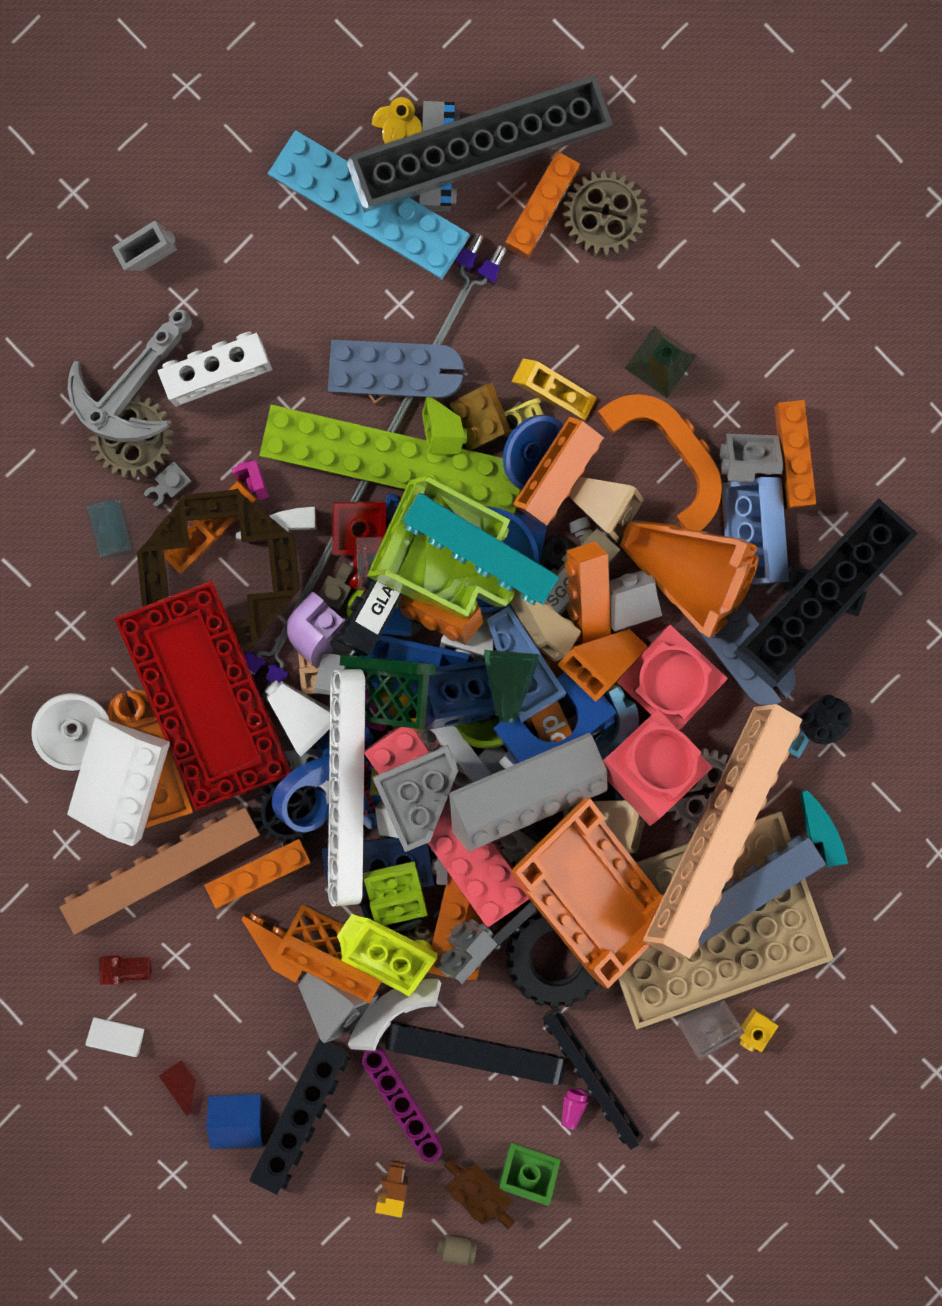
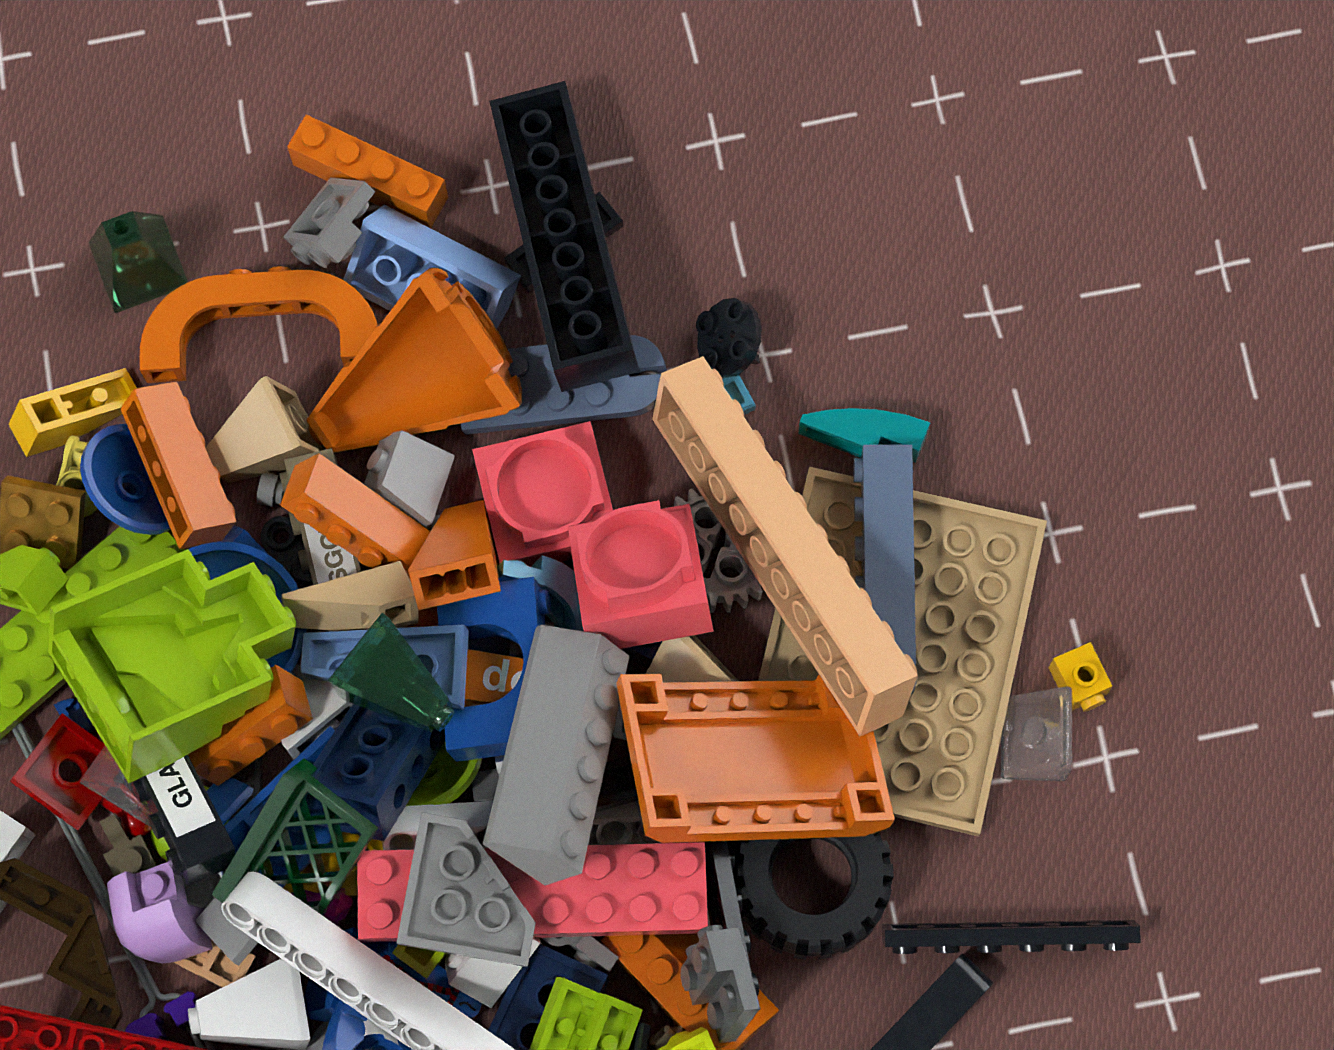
camera: 55 degrees left, 15 degrees down
teal brick [402,492,559,605] -> none
dark pink cone [561,1088,589,1129] -> none

